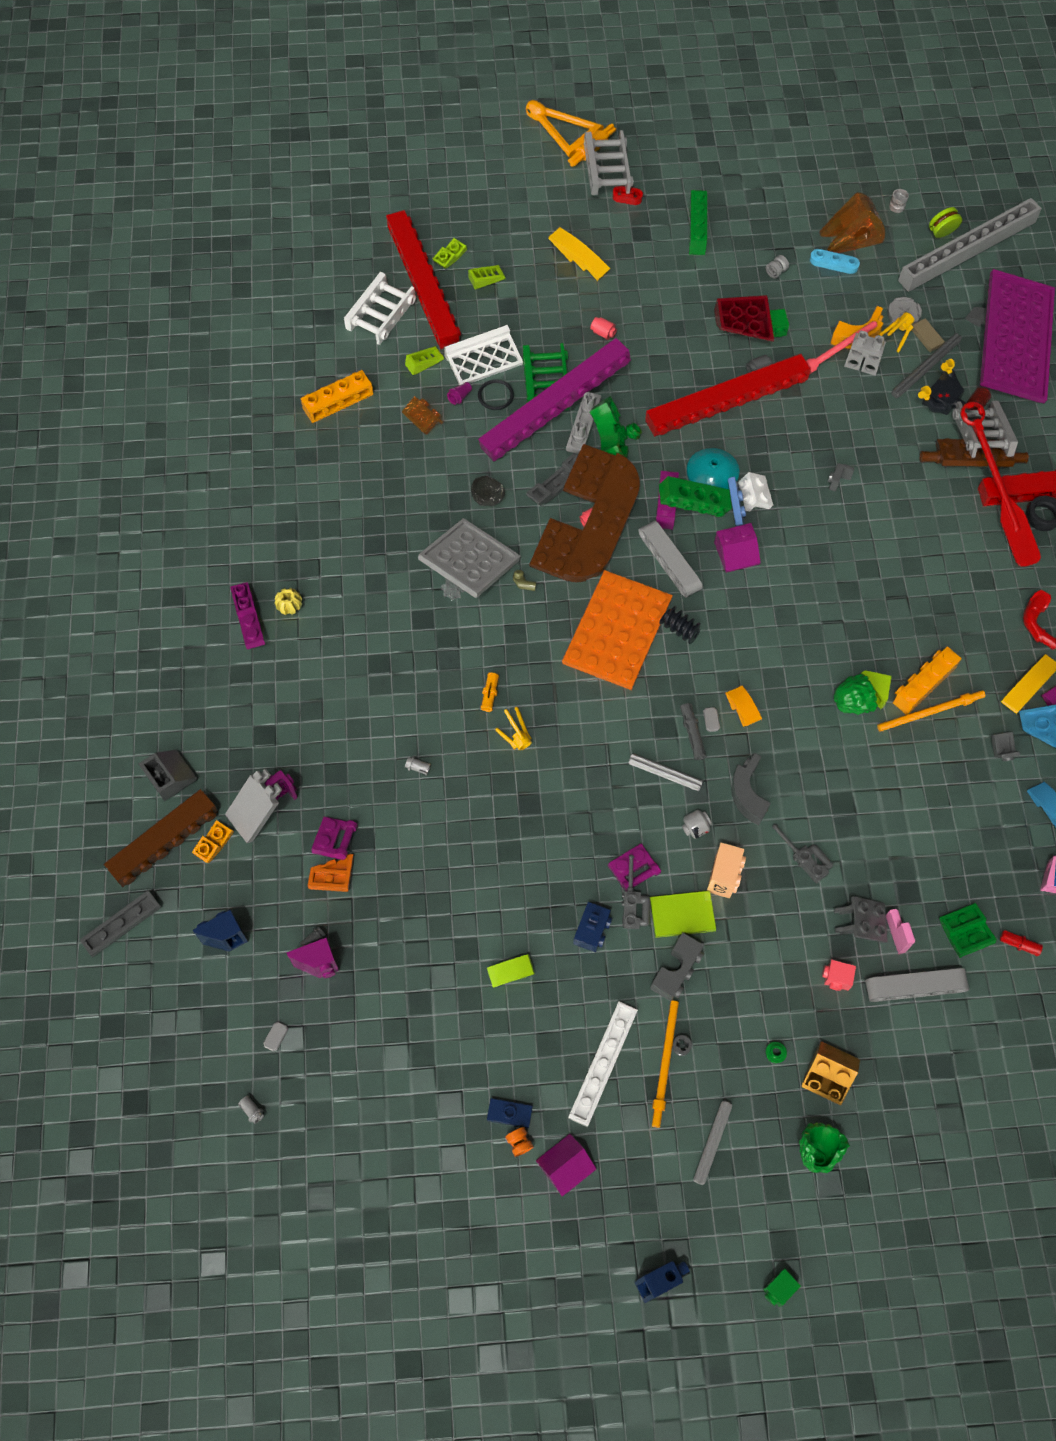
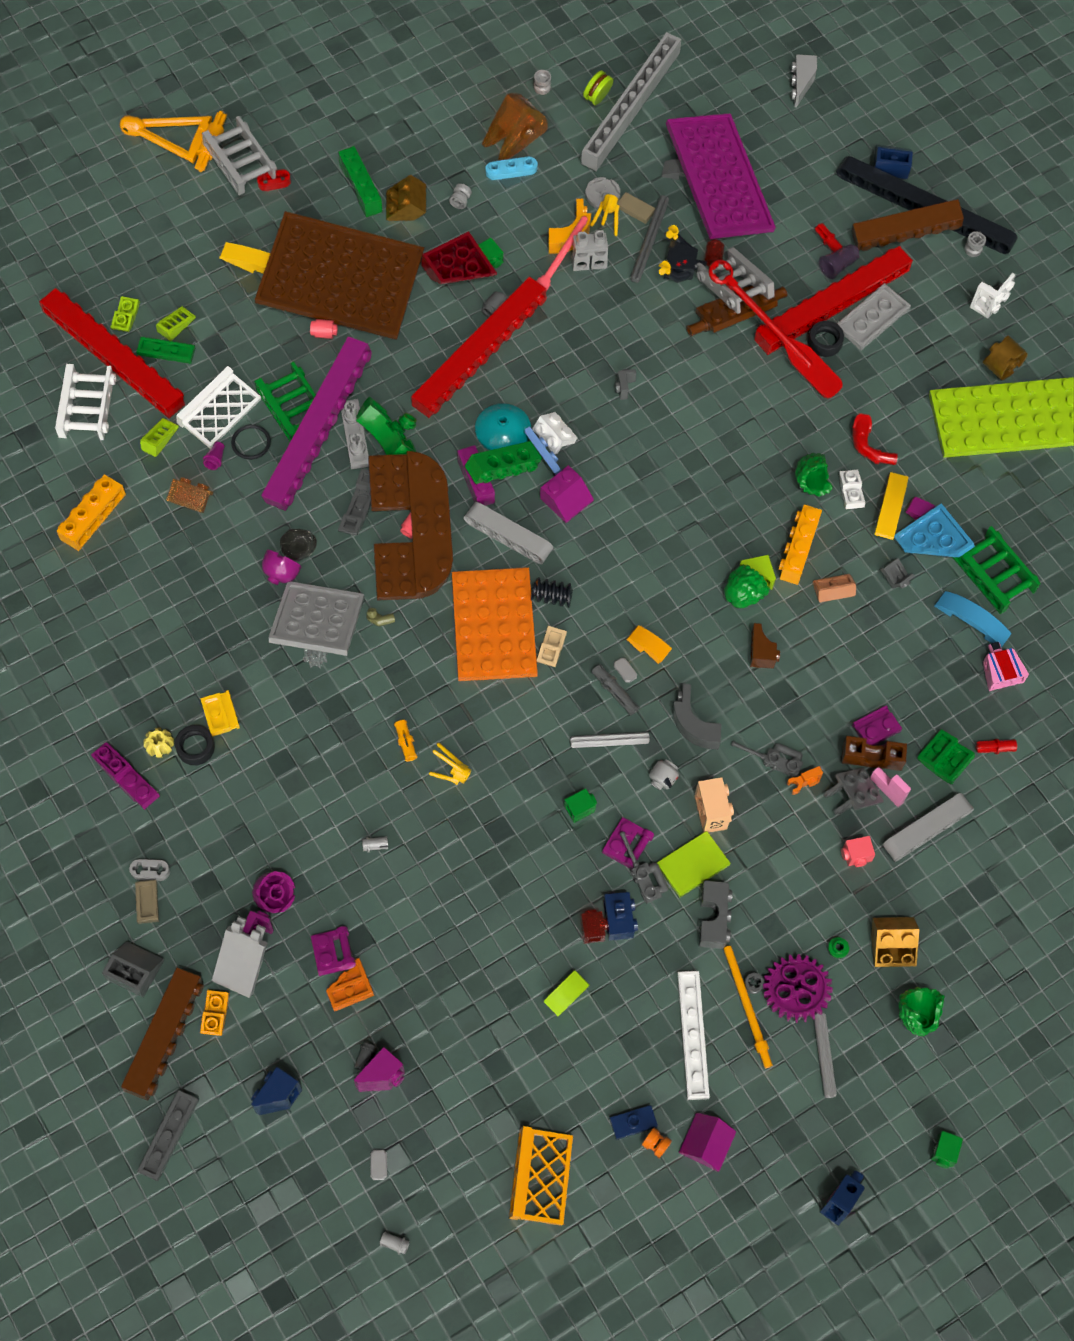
camera: 30 degrees left, 0 degrees up
light orange bar [877,690,985,732] -> none
none -> light grey beam [129,859,170,881]
none -> dark tan tile [135,880,159,924]
none -> green tile [136,337,196,364]
none -> black tyre [175,725,215,766]
none -> yellow plate [200,690,240,736]
none -> magenta cylinder [252,871,295,913]
none -> reddish brown plate [255,211,424,340]
none -> magenta cylinder [262,549,301,585]
none -> pearl gold slope [386,174,426,221]
none -> light orange fence [509,1126,573,1226]
none -> tan slope [537,626,567,667]
none -> green brick [564,789,597,823]
none -> clear red brick [580,910,608,944]
none -> reddish brown arch [750,623,780,669]
none -> magenta gear [763,954,833,1023]
none -> orange plate [787,766,823,795]
none -> green hair [795,452,832,497]
none -> nougat slope [813,574,856,602]
none -> white slope [839,470,865,509]
none -> reddish brown arch [841,736,907,771]
none -> magenta plate [852,705,902,746]

